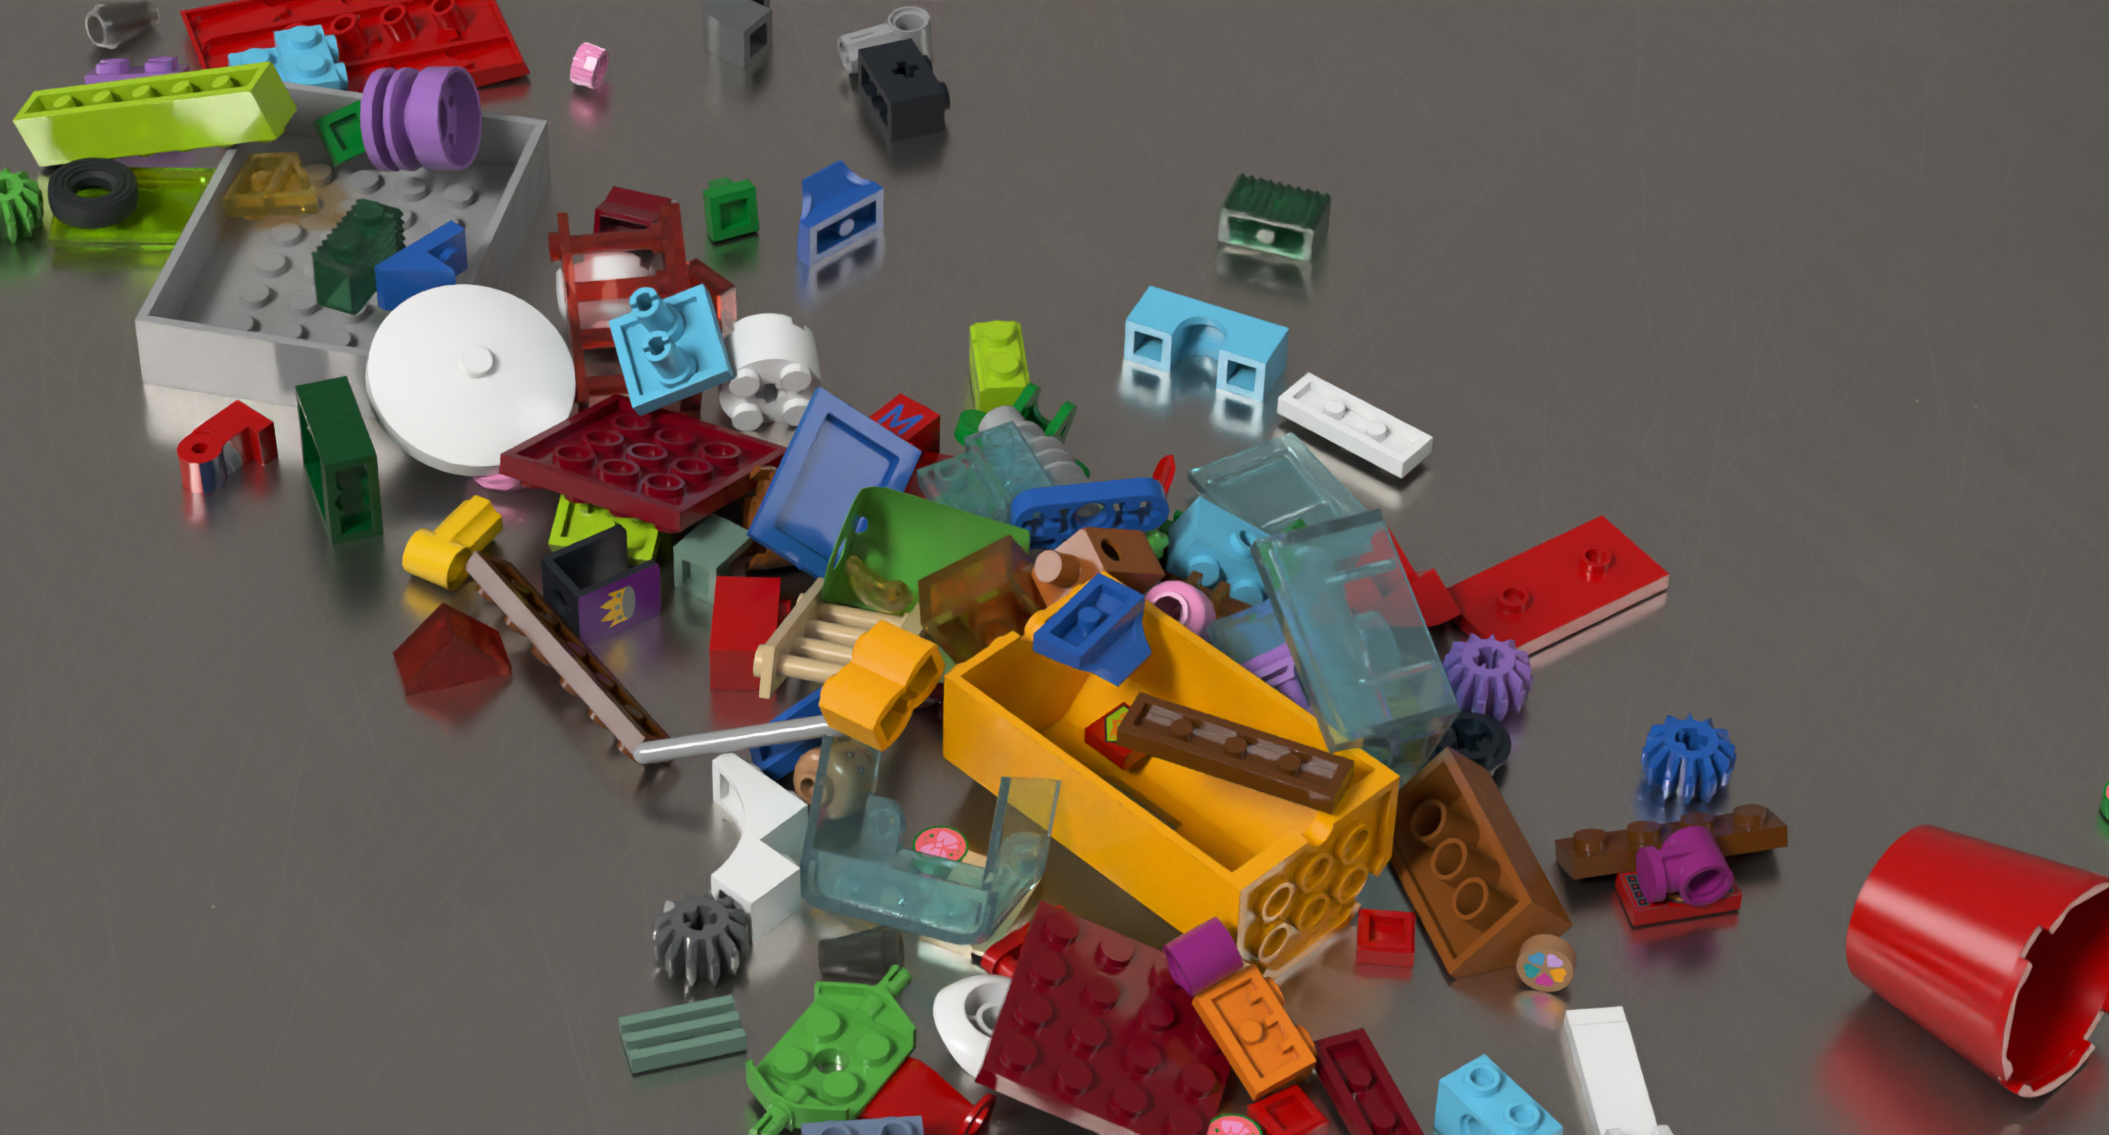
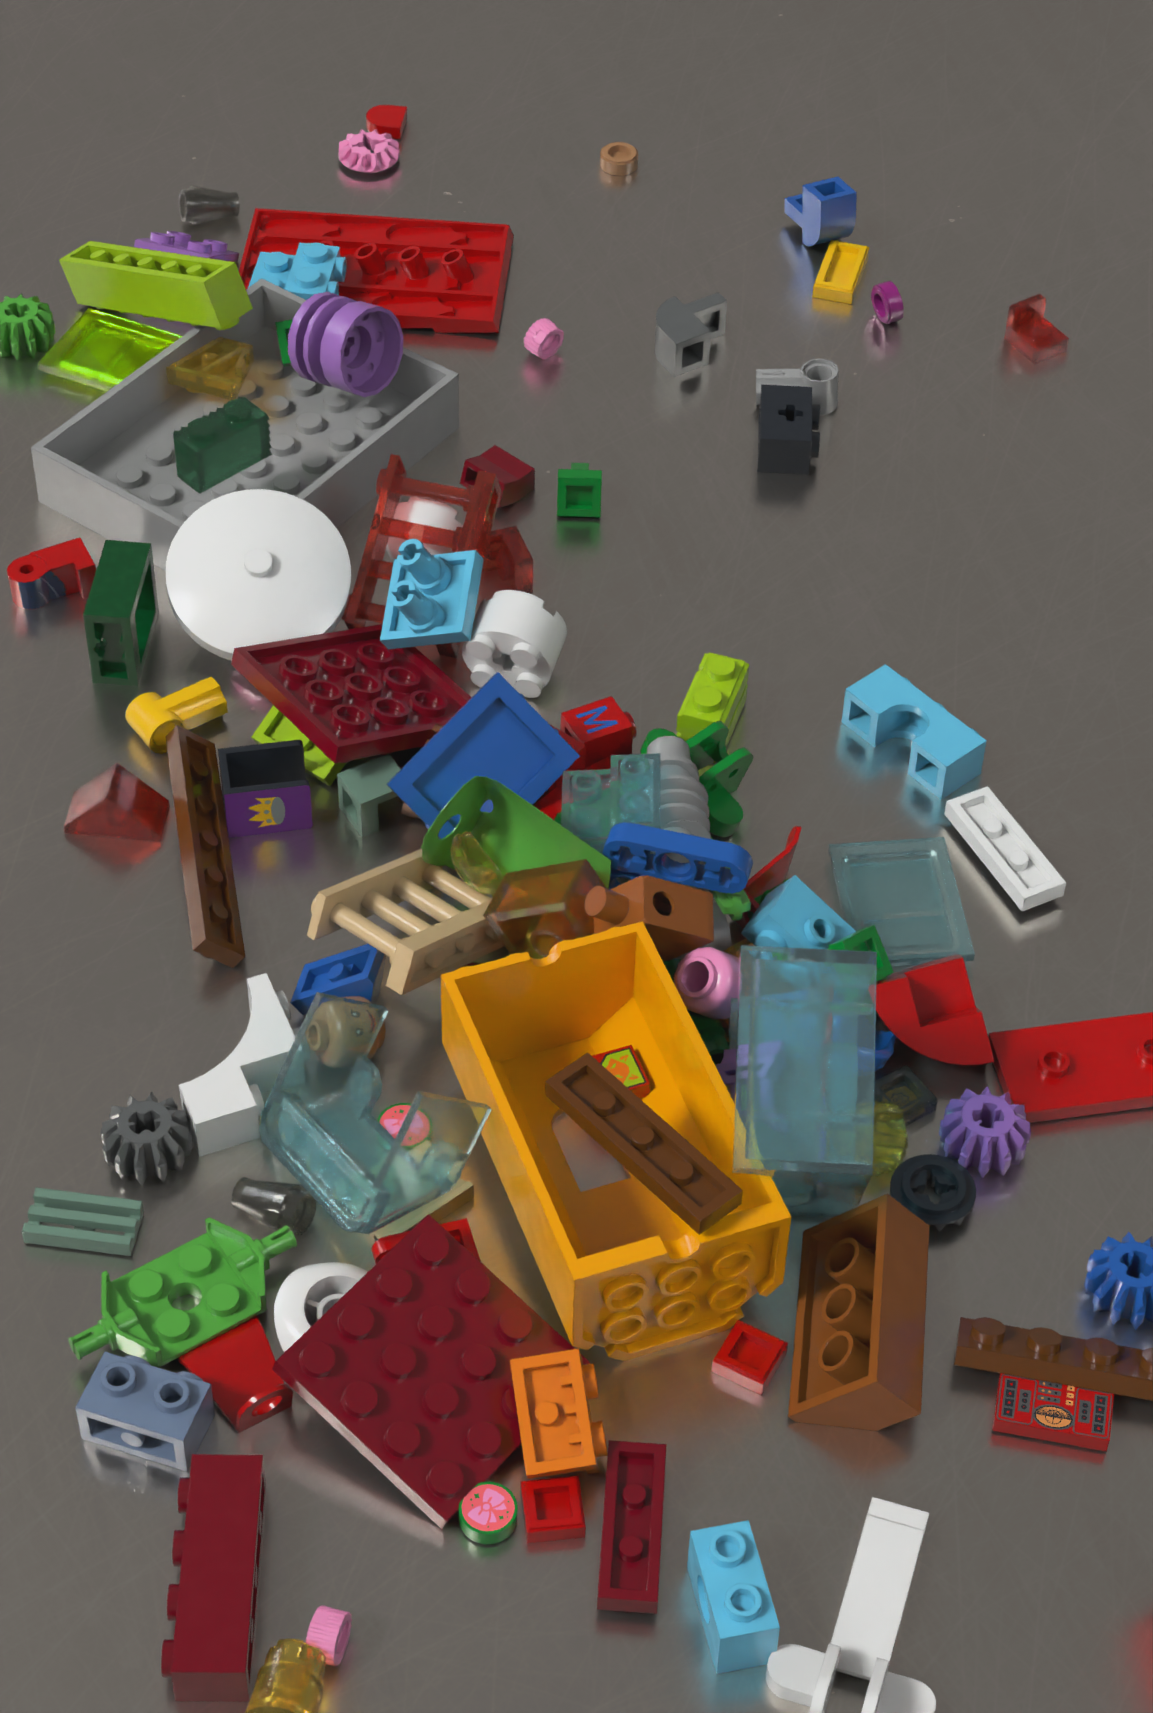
camera: 25 degrees right, 5 degrees up
black tyre [47,158,139,229] -> none
blue slope [375,220,468,311] -> none
light grey piece [633,715,843,765] -> none
red brick [709,576,791,691] -> none
blue slope [797,160,884,267] -> none
light orange brick [818,619,946,752] -> none
blue slope [1033,573,1152,687] -> none
magenta piece [1163,917,1244,997] -> none
clear green brick [1218,173,1331,263] -> none
medium nougat tile [1516,934,1577,992] -> none
magenta piece [1636,826,1734,906] -> none

